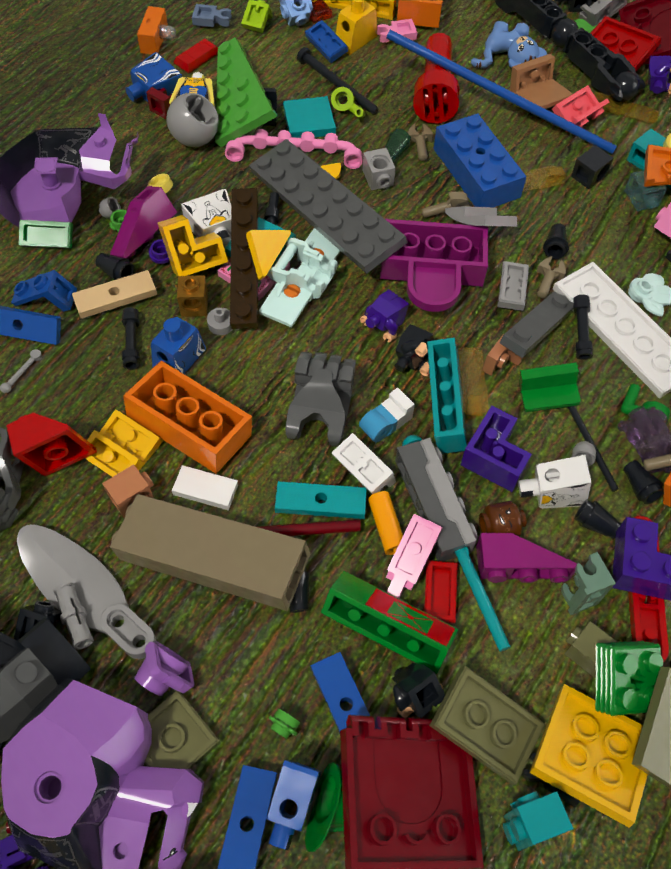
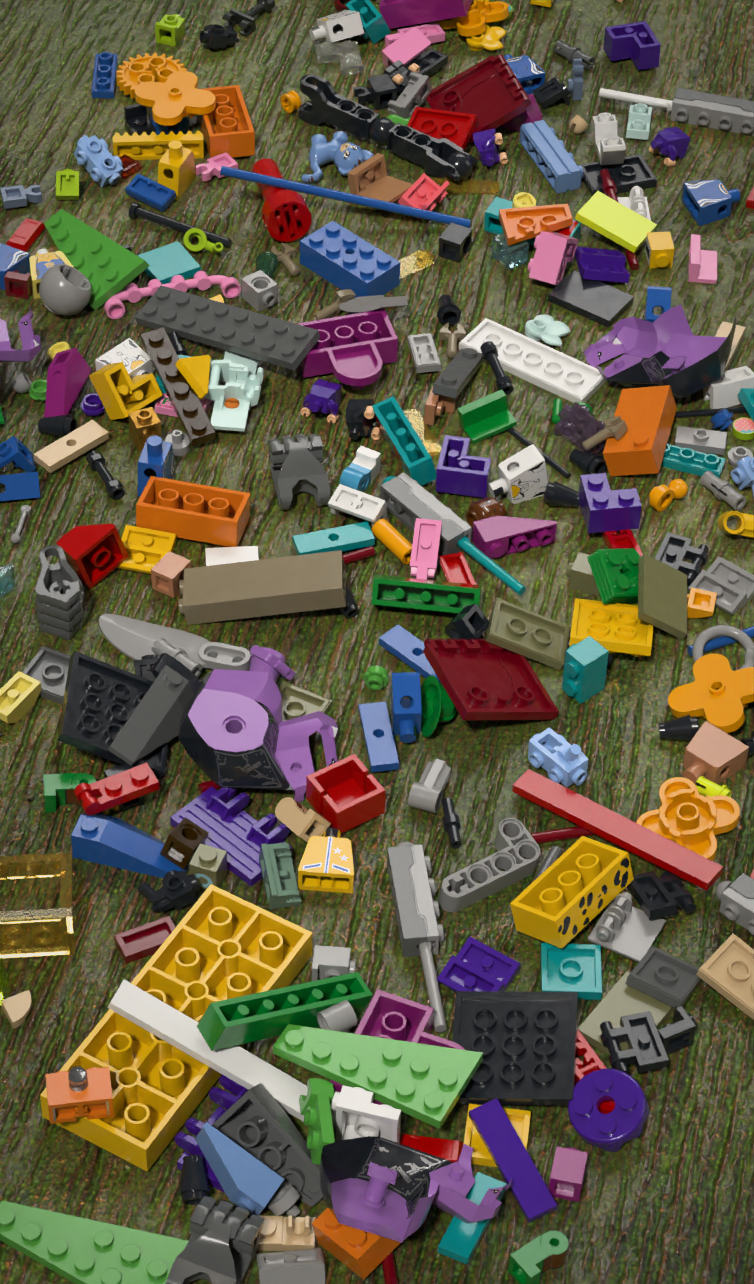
camera: 20 degrees left, 15 degrees down
sand green hinge [561,552,616,615] -> none

